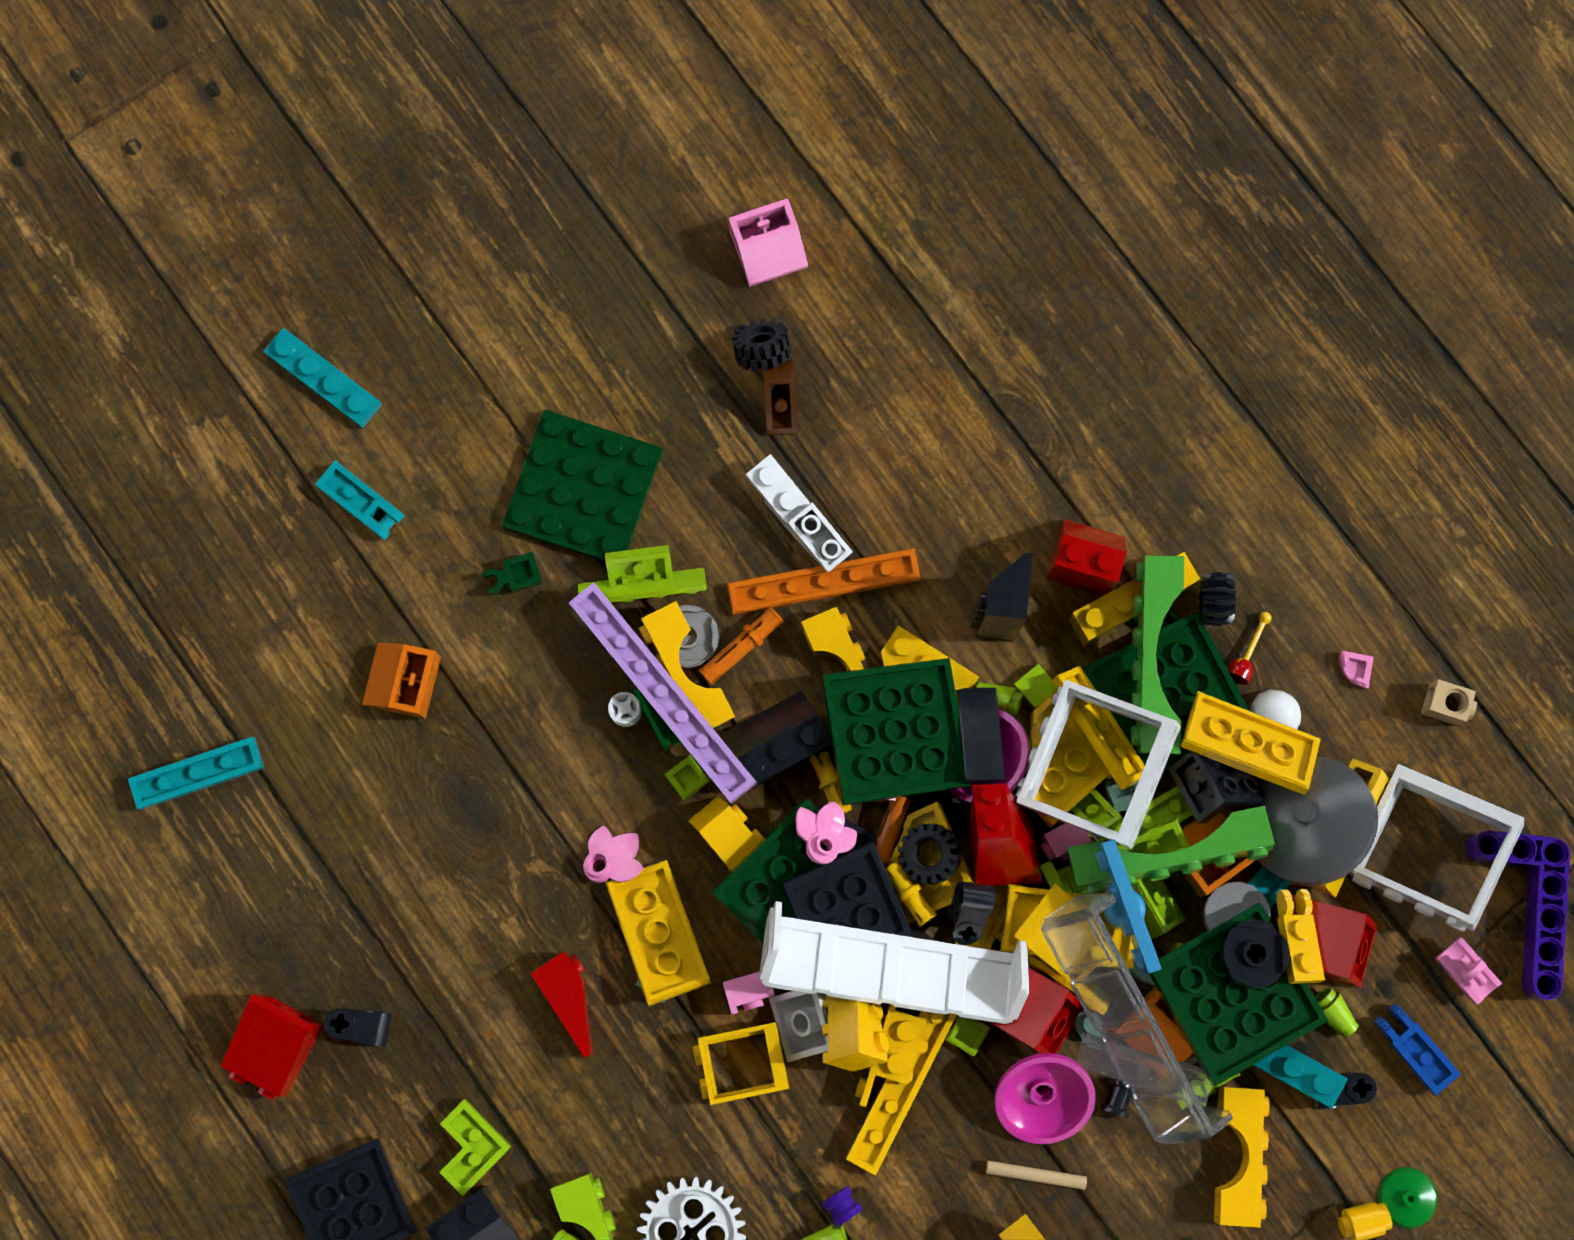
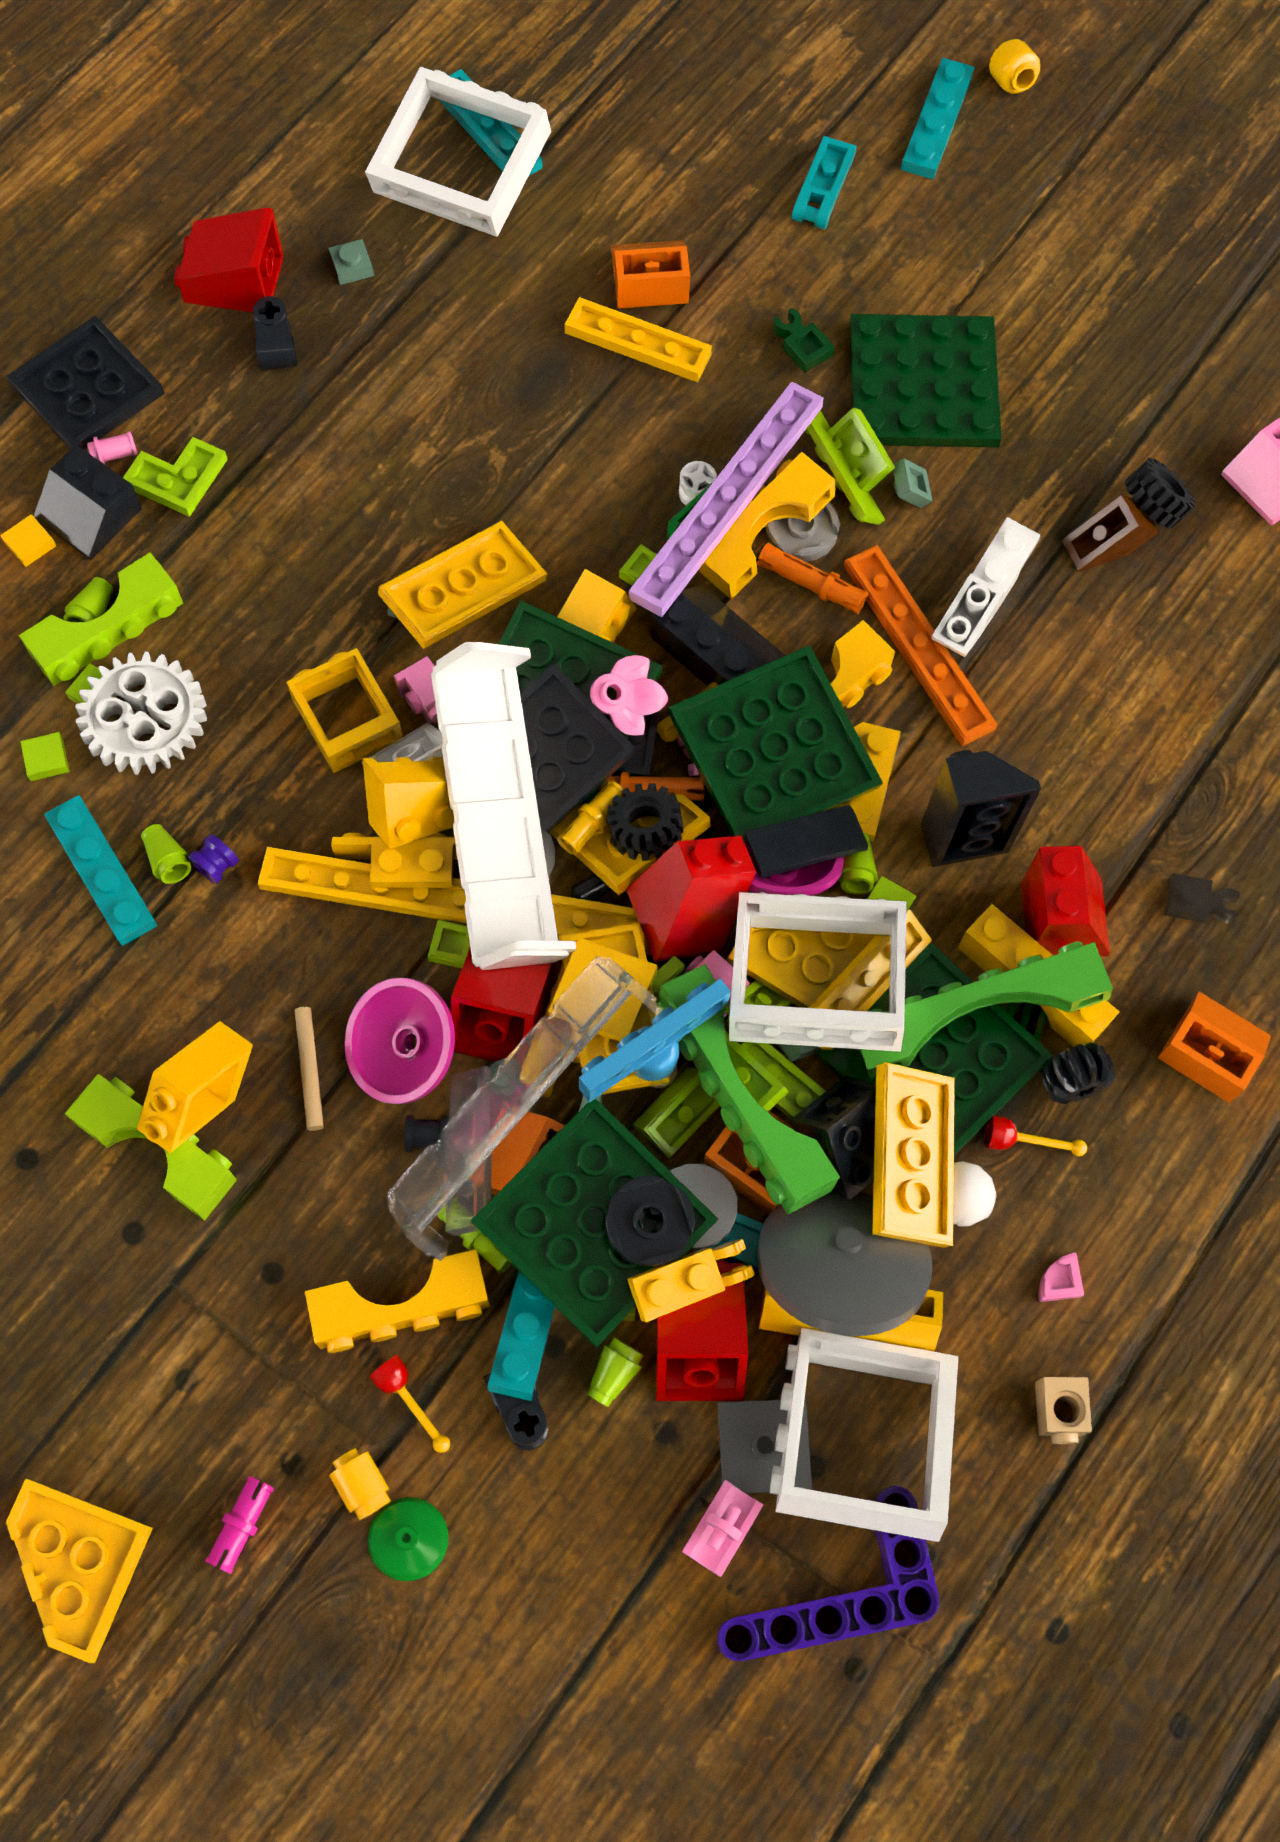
camera: 70 degrees right, 10 degrees down
red slope [531,951,593,1058] -> none
bright pink plate [583,826,643,883] -> none
black piece [947,881,995,945] -> none
blue hinge [1373,1003,1461,1096] -> none
none -> bright pink pin [87,431,138,465]
none -> sand green plate [328,239,374,285]
none -> white window [365,67,551,237]
none -> hinge [369,1354,450,1453]
none -> yellow plate [565,297,712,383]
none -> dark grey plate [717,1399,812,1494]
none -> sand green plate [893,458,933,508]
none -> yellow head [989,39,1040,94]
none -> orange slope [1157,991,1271,1103]
none -> clear smoke plate [1165,873,1240,923]

